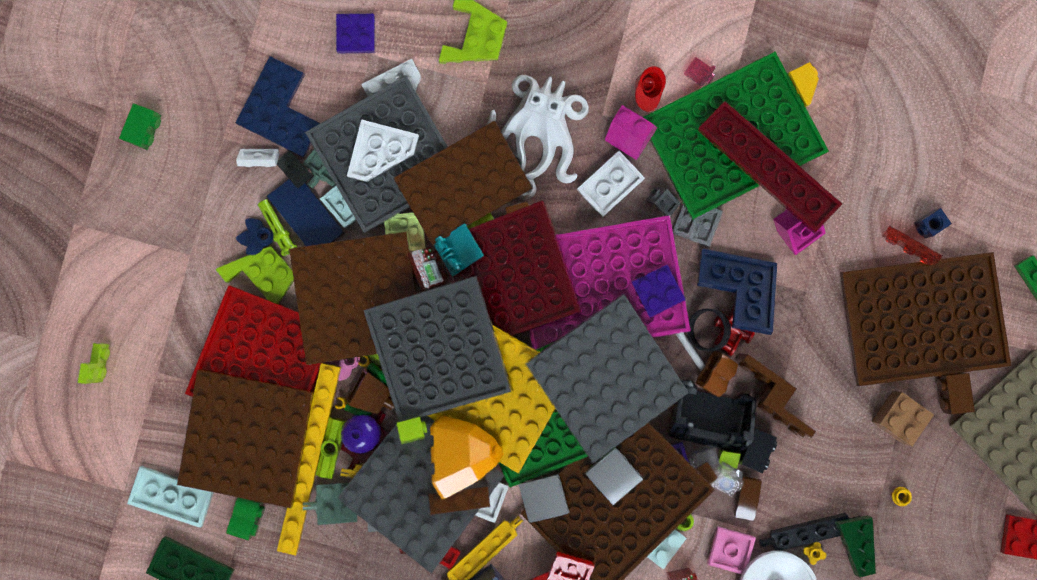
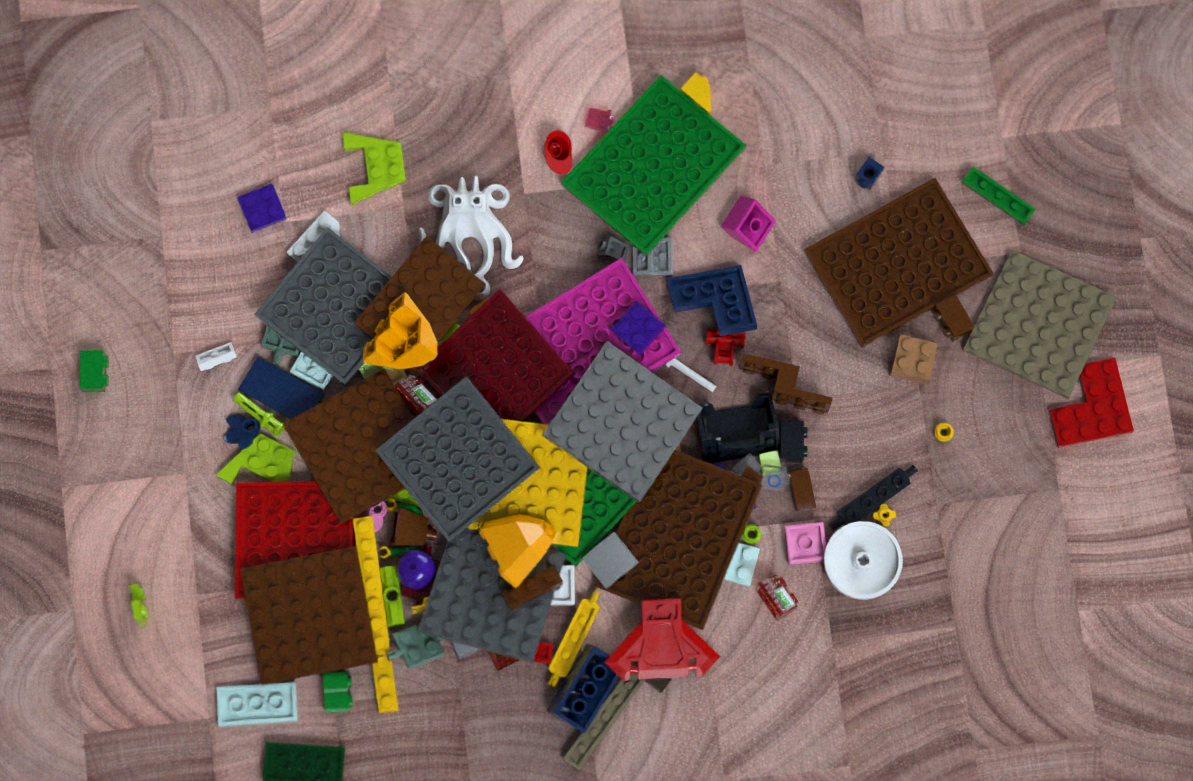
camera: 20 degrees left, 10 degrees down
dark blue plate [235,56,321,158] -> none
pearl dark grey plate [277,150,312,189] -> none
white plate [347,120,419,182] -> none
lime brick [397,417,427,444] -> none
teal hinge [434,223,484,277] -> none
white plate [577,151,645,218] -> none
light grey slope [585,447,643,505] -> none
dark pink slope [605,105,657,160] -> none
black tyre [687,308,731,351] -> none
dark orange brick [696,351,738,397] -> none
dark red plate [698,101,842,233] -> none
dark green wing [835,515,876,578] -> none
clear red plate [882,225,943,266] -> none
none -> light orange brick [363,292,437,370]

